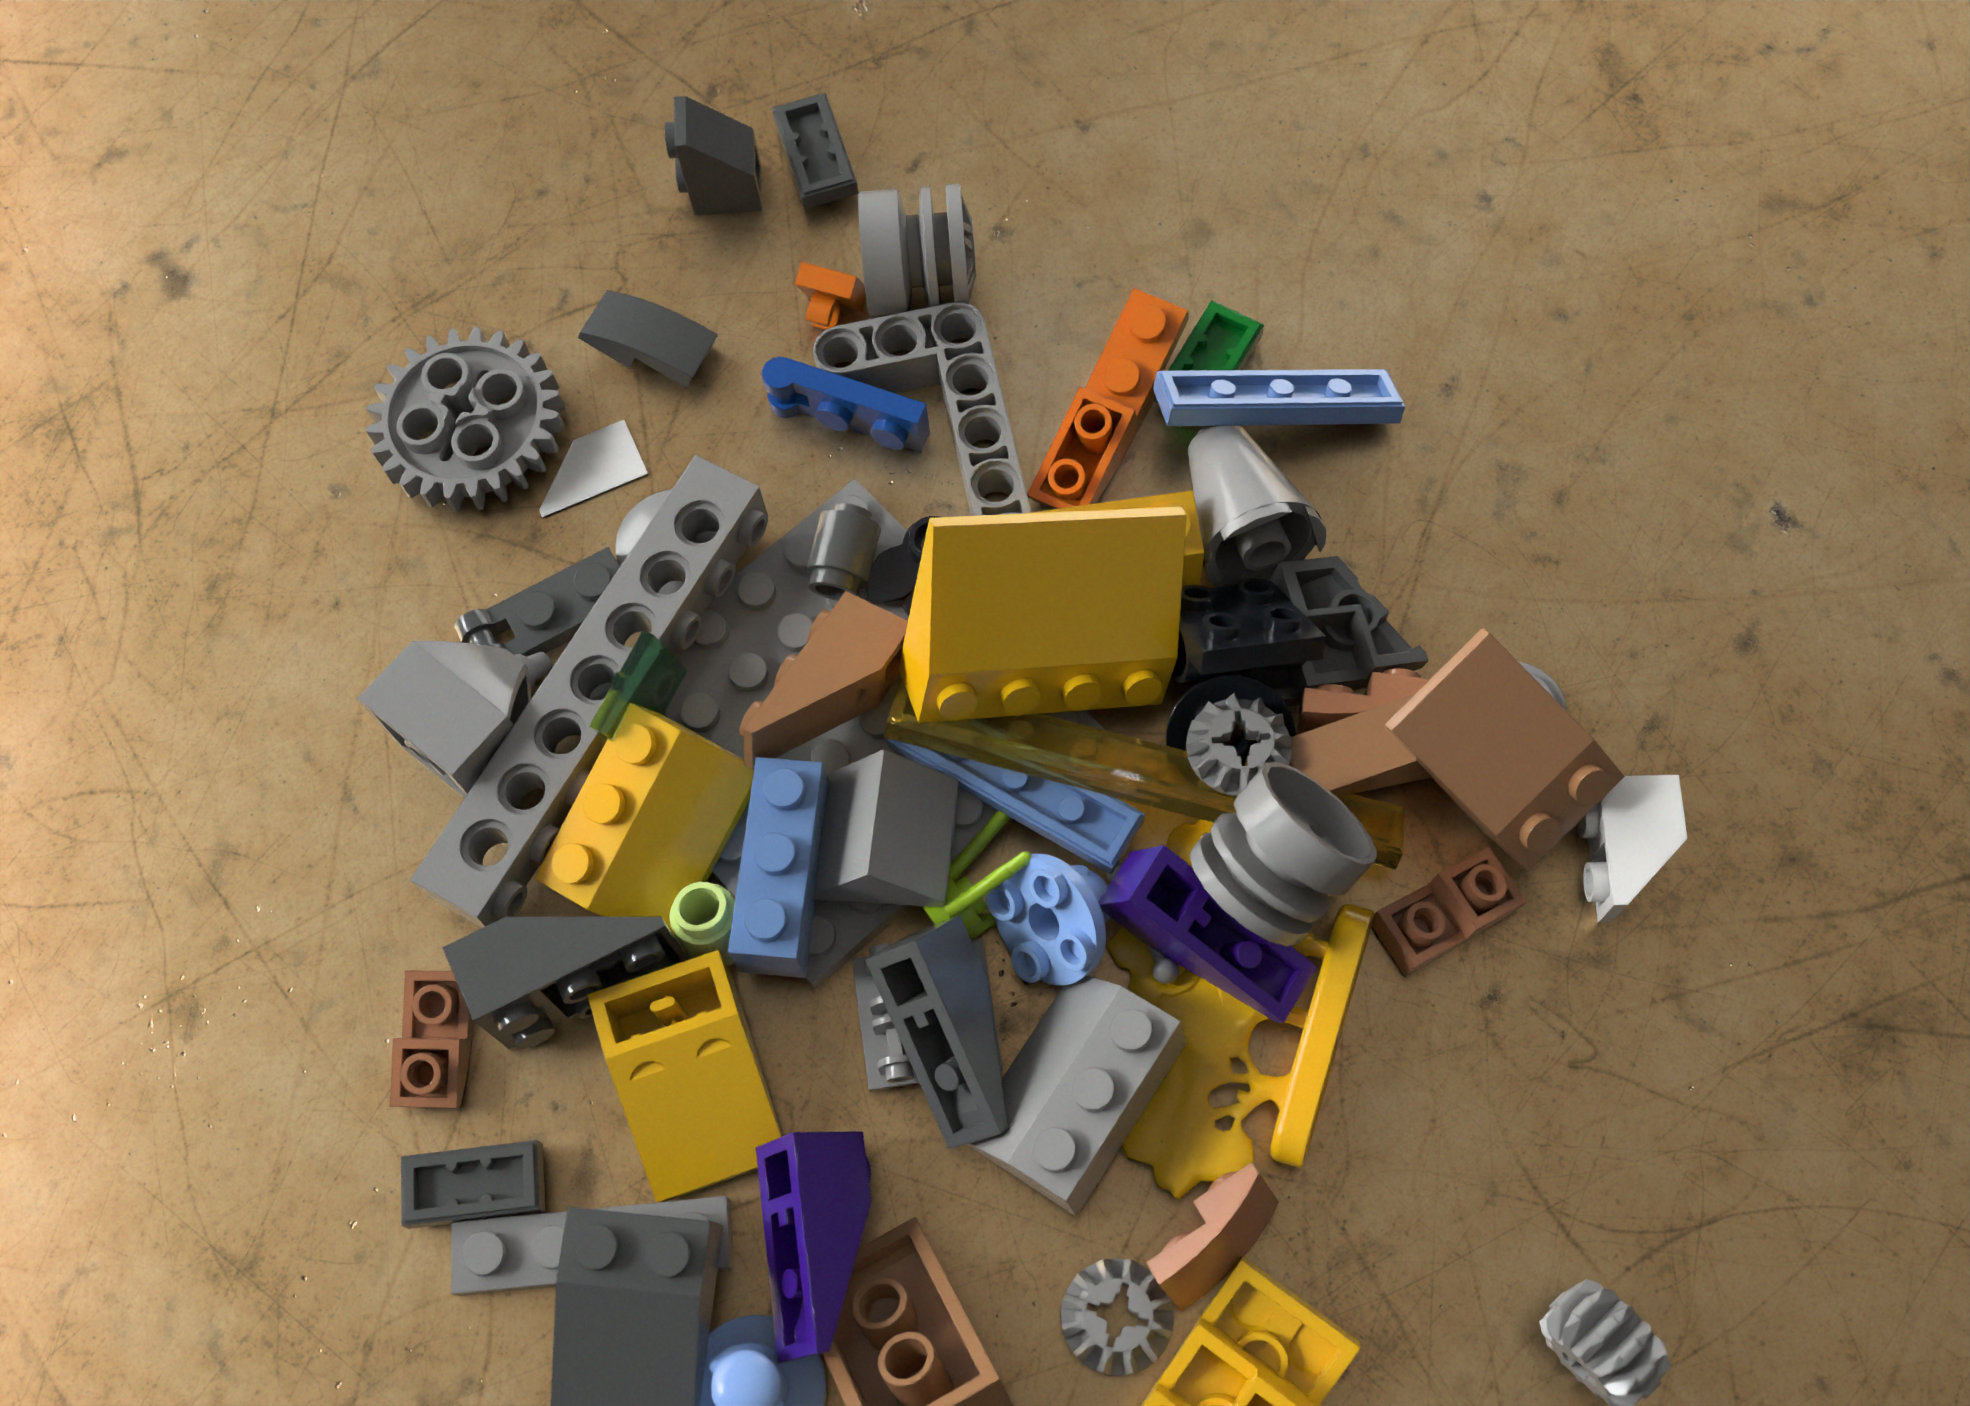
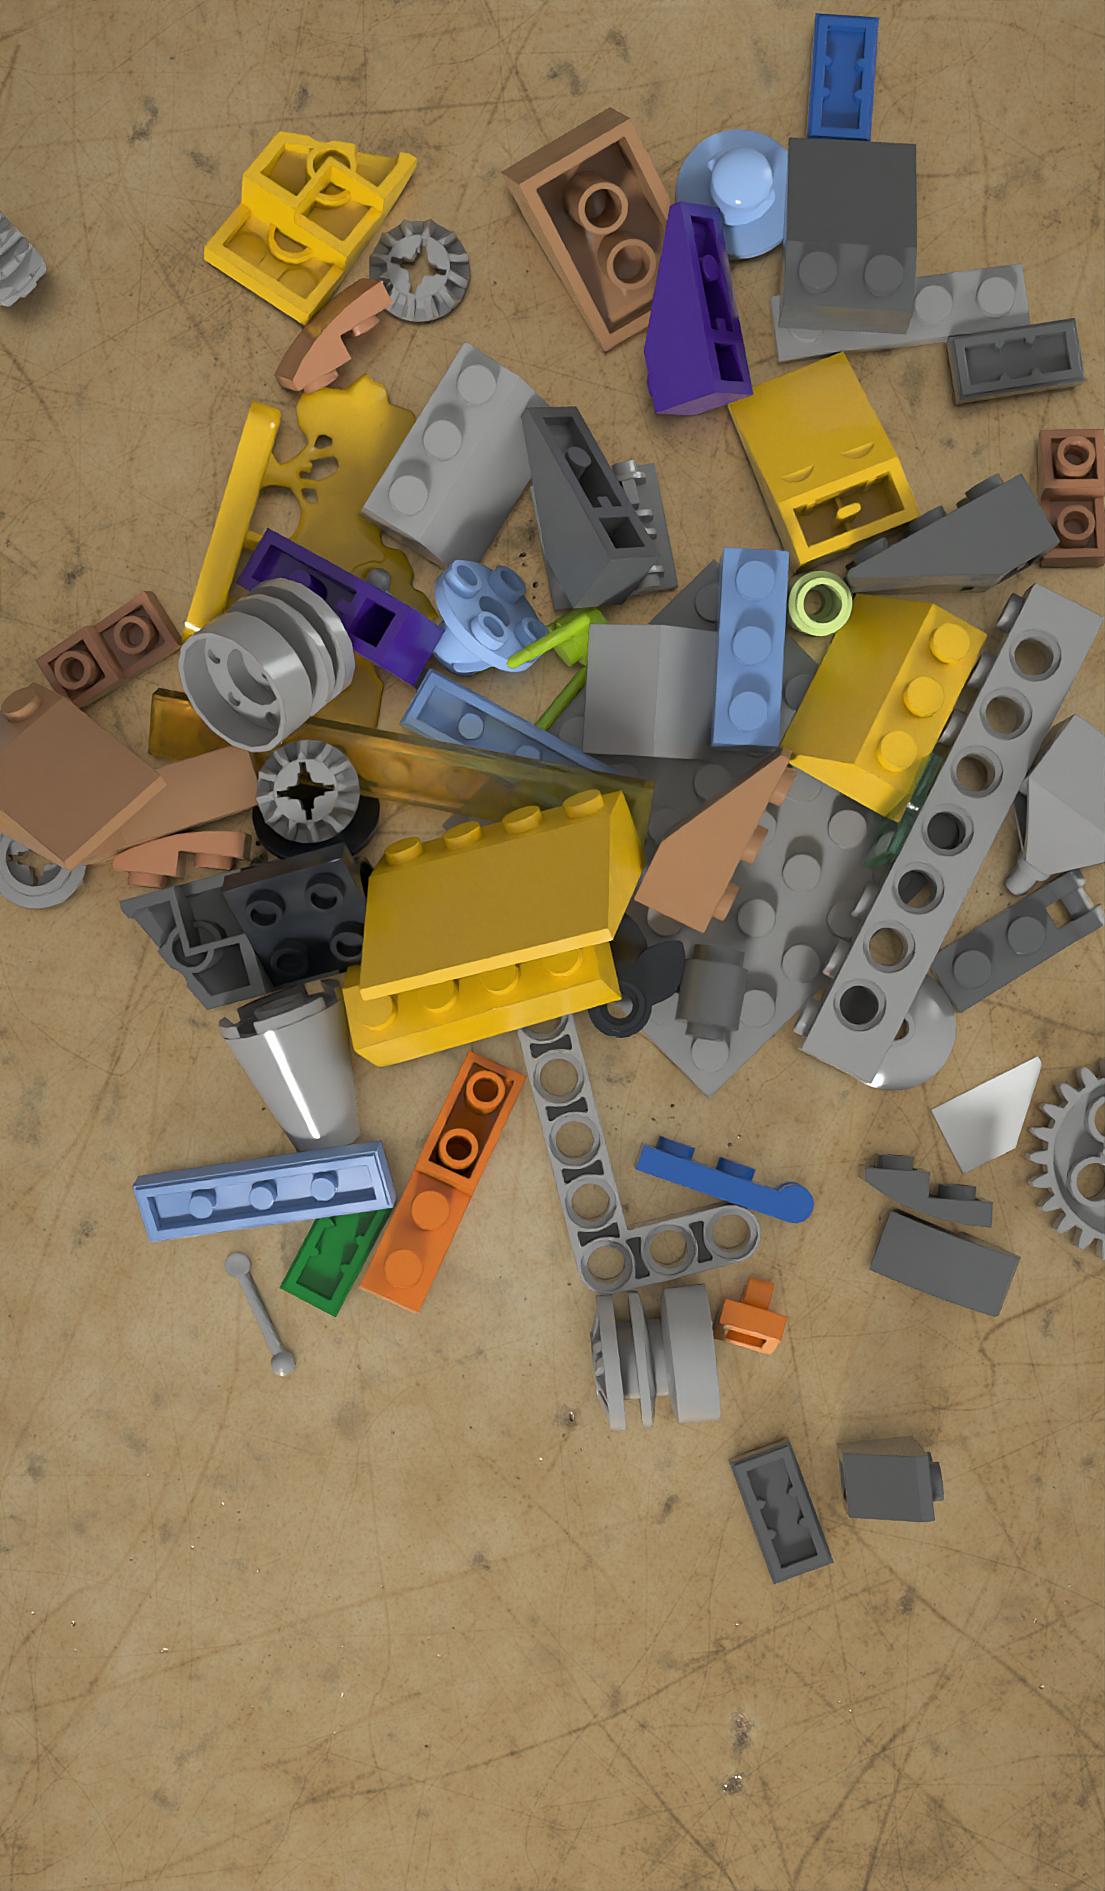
camera: 175 degrees right, 20 degrees up
none -> light grey hinge [225,1252,296,1376]
none -> dark grey slope [858,1154,993,1228]

